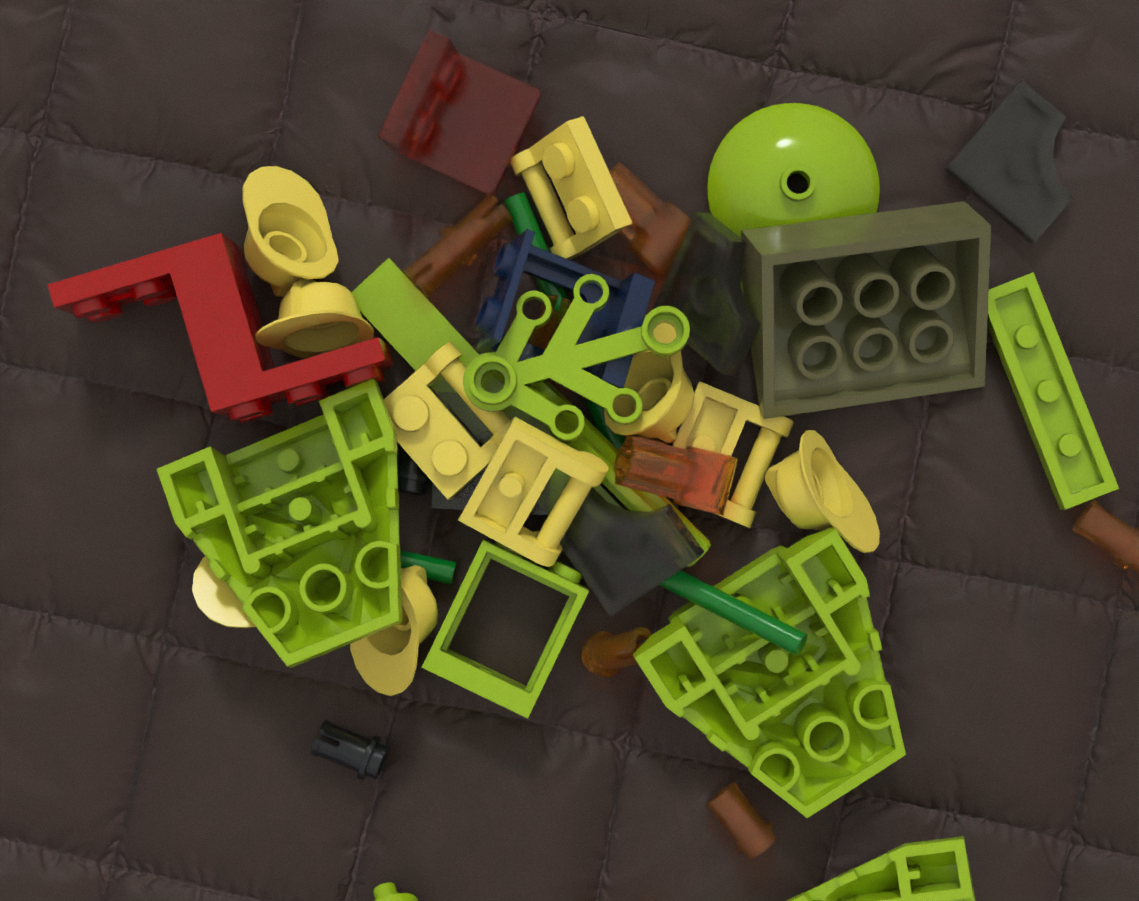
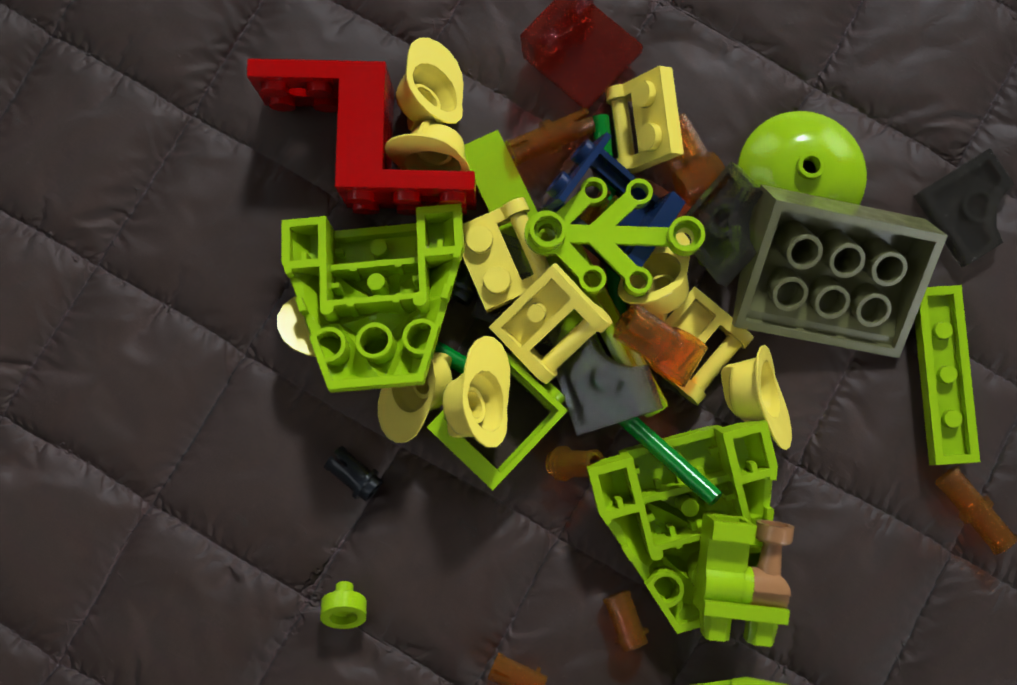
camera: 15 degrees right, 5 degrees down
none -> light yellow piece [442,336,510,448]
none -> lime hips [693,512,795,647]

